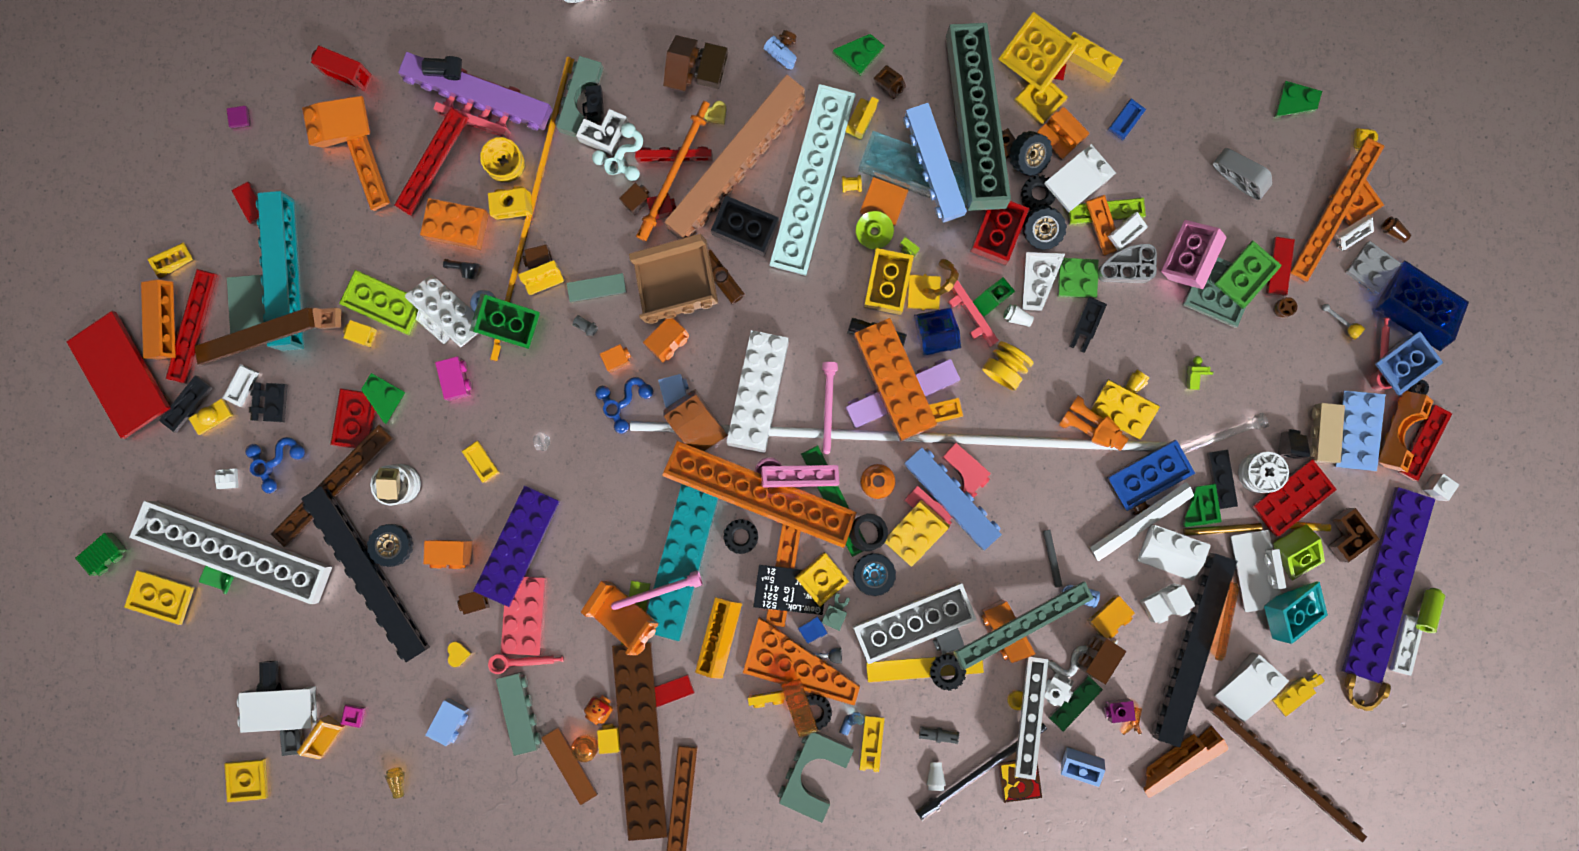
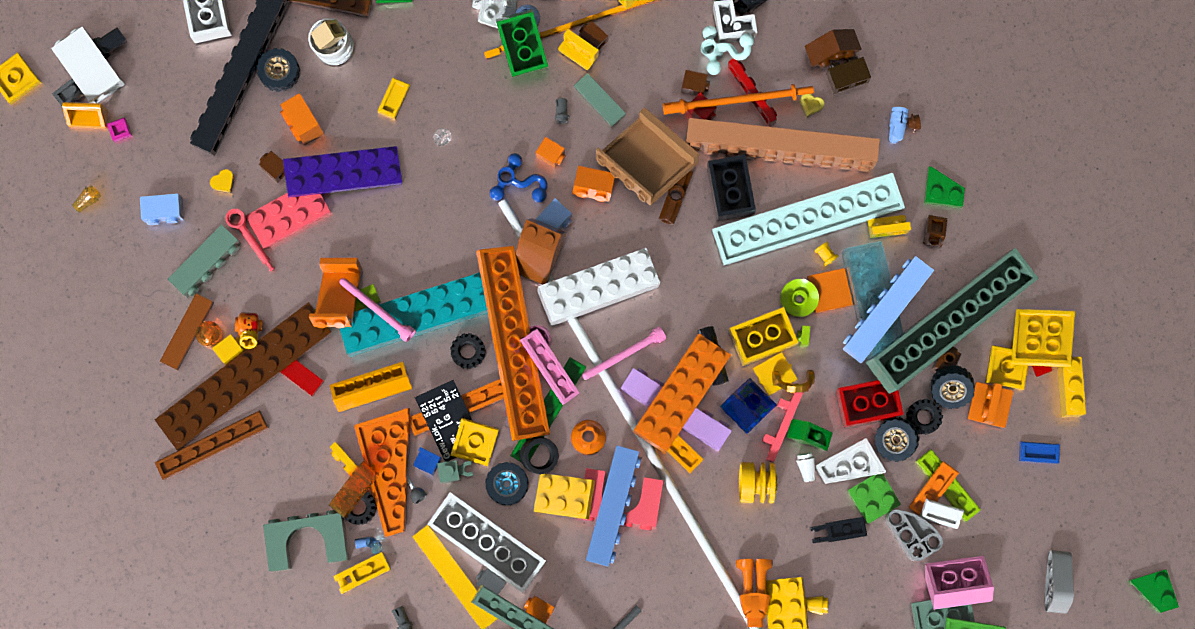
camera: 55 degrees right, 5 degrees down
dark pink brick [435,356,472,401] -> none
black tyre [930,654,966,691] -> none
white slope [1044,144,1116,212] -> none
none -> yellow bush [239,330,258,349]

